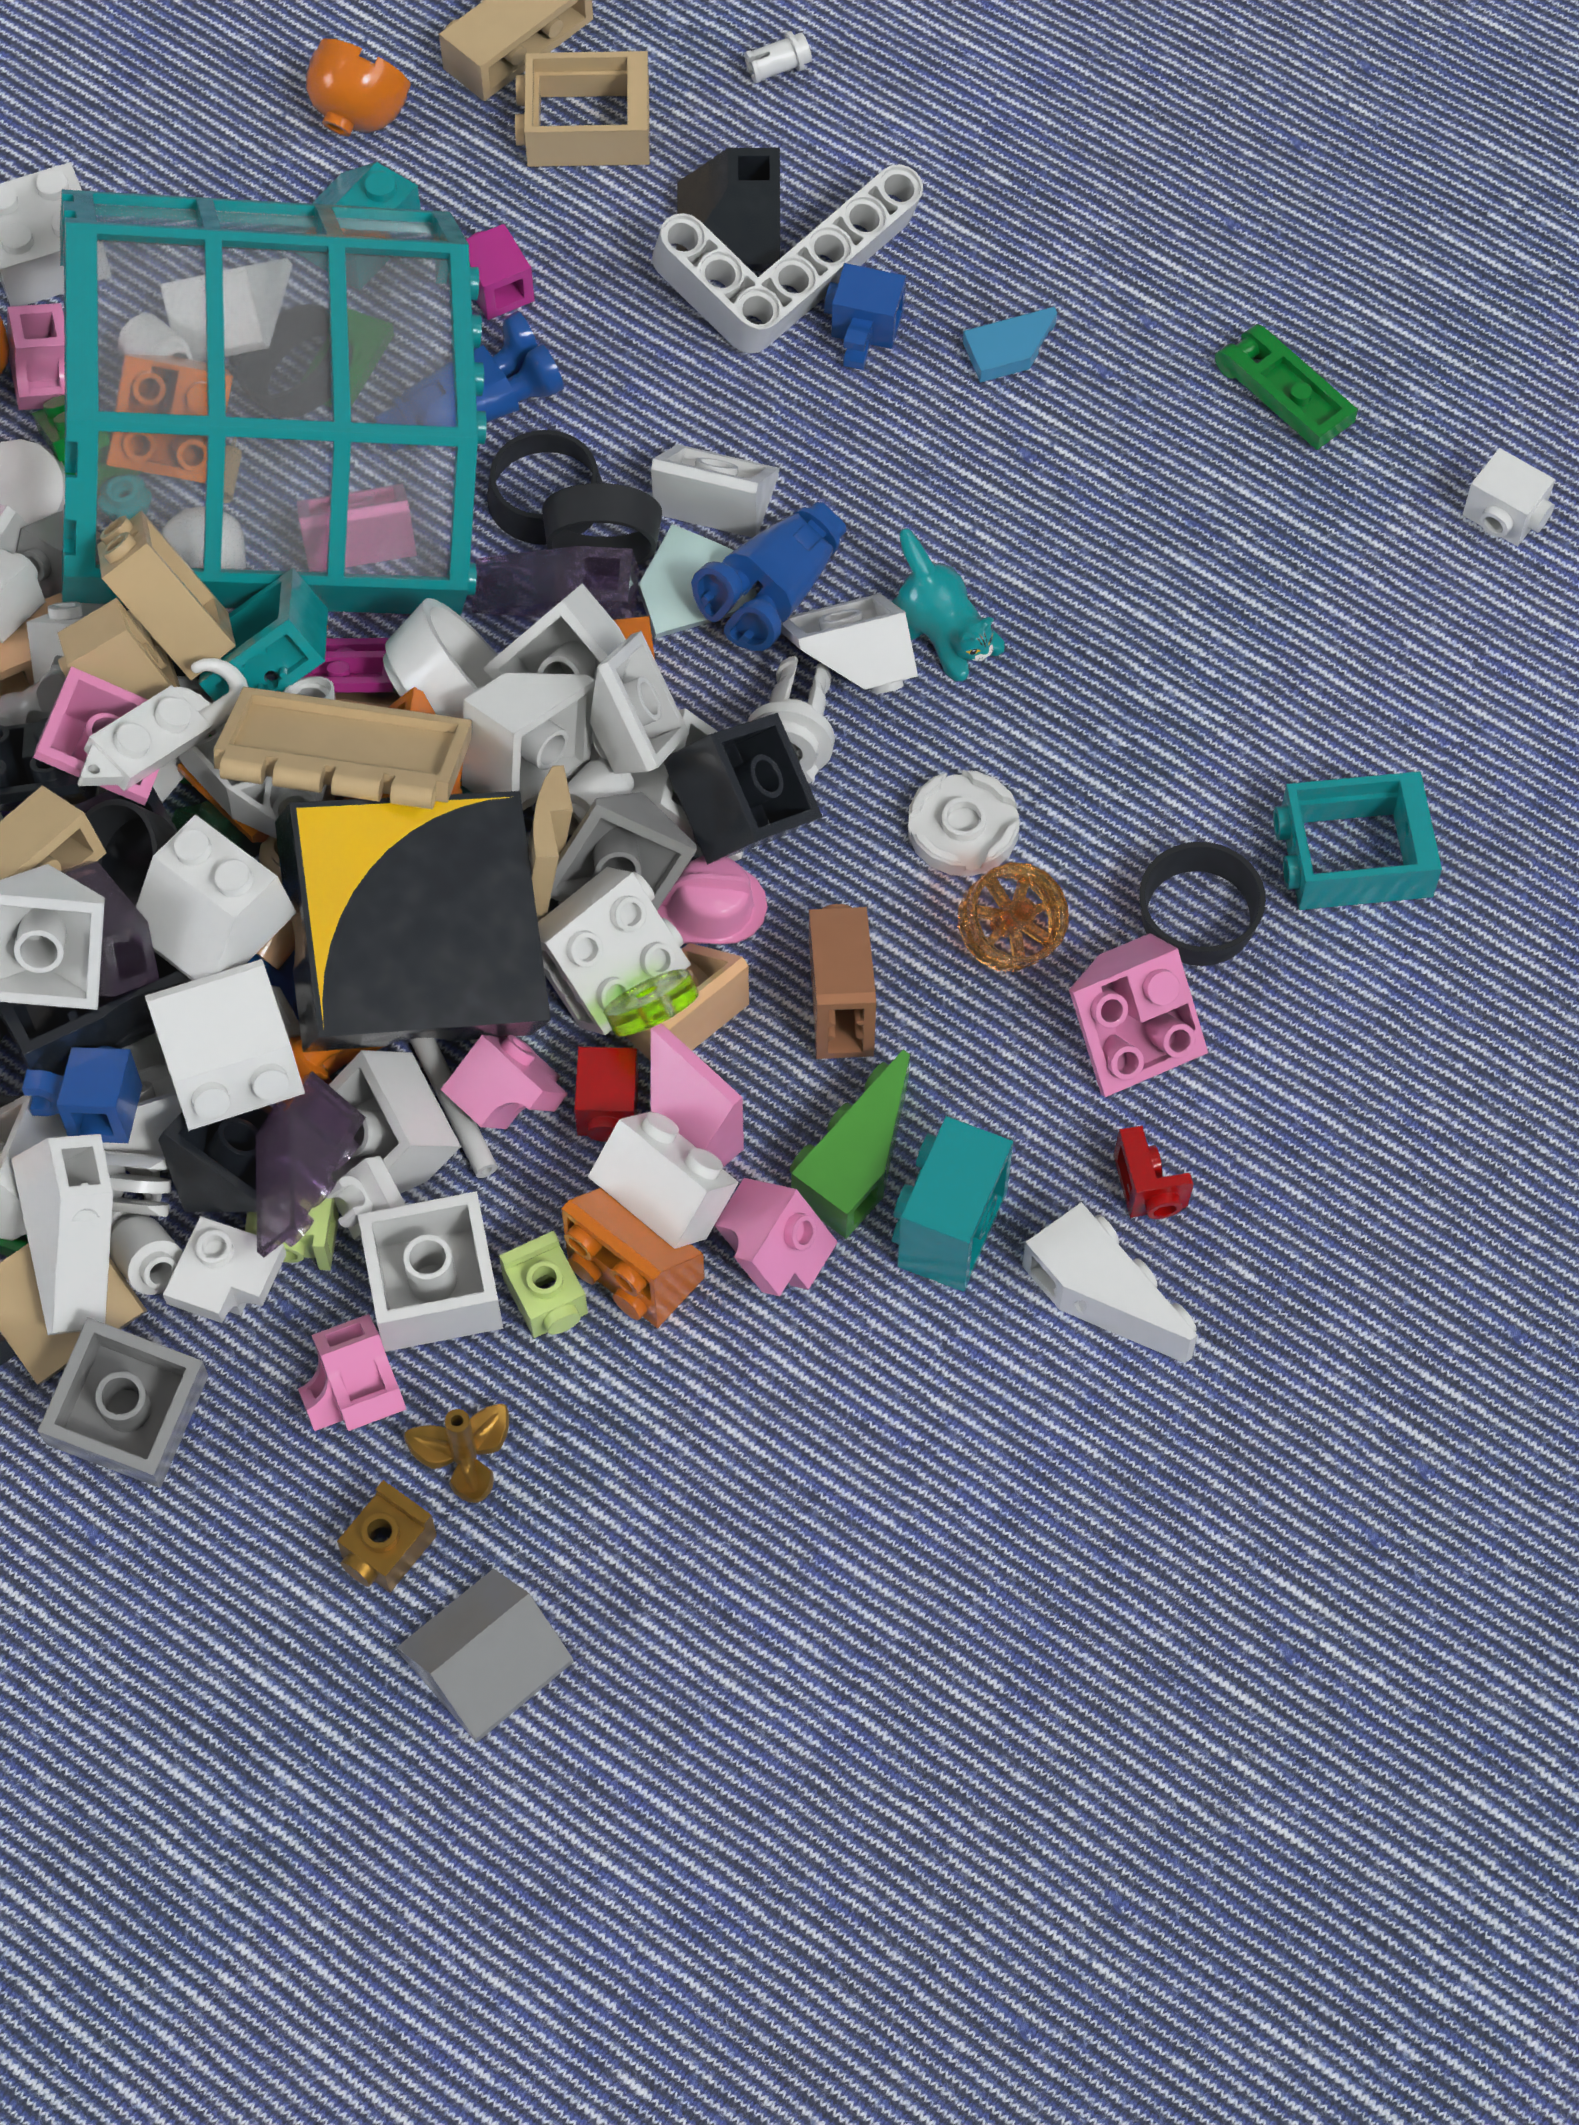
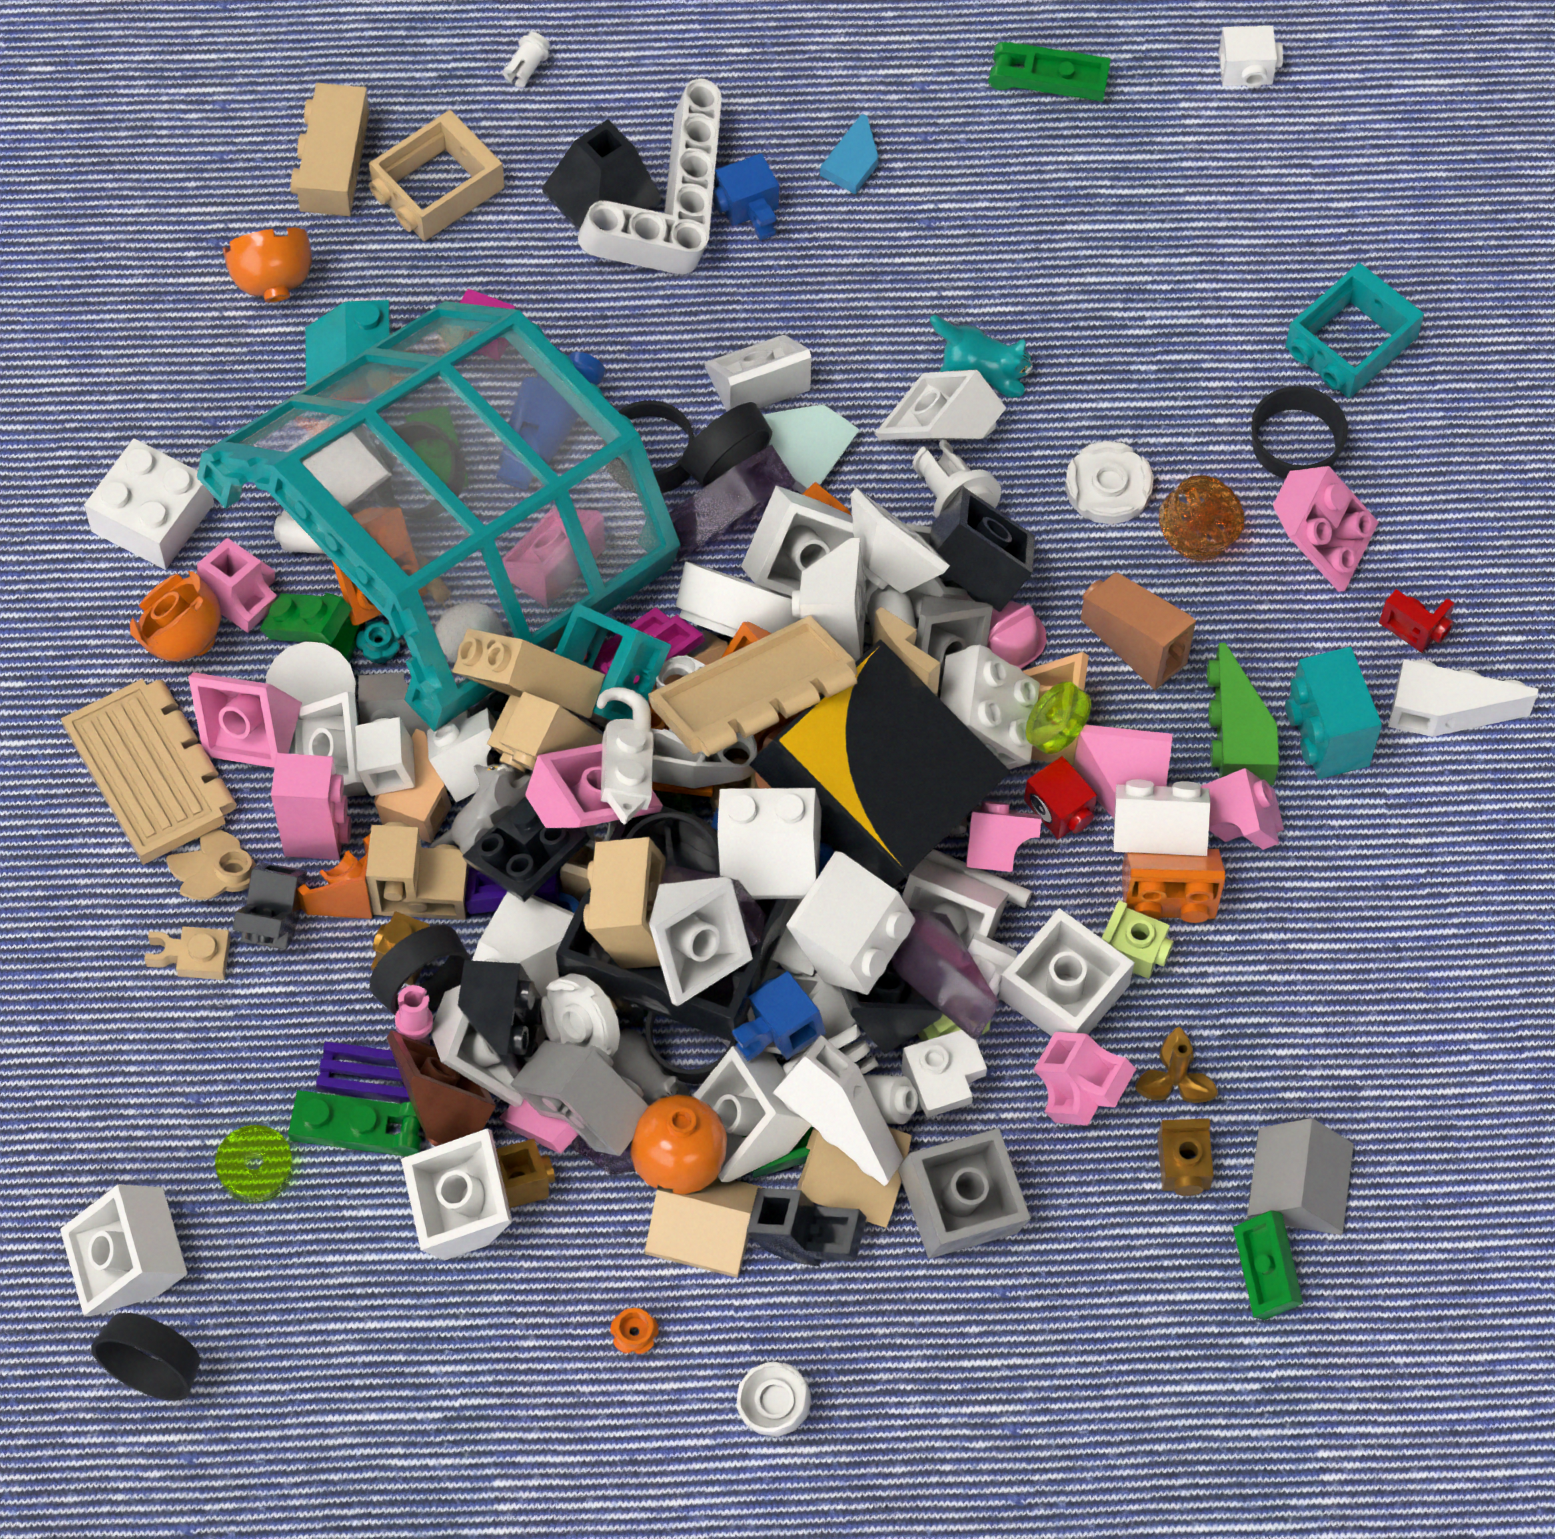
camera: 40 degrees left, 0 degrees up
blue piece [691,502,847,651] -> none
none -> green plate [1233,1210,1303,1320]

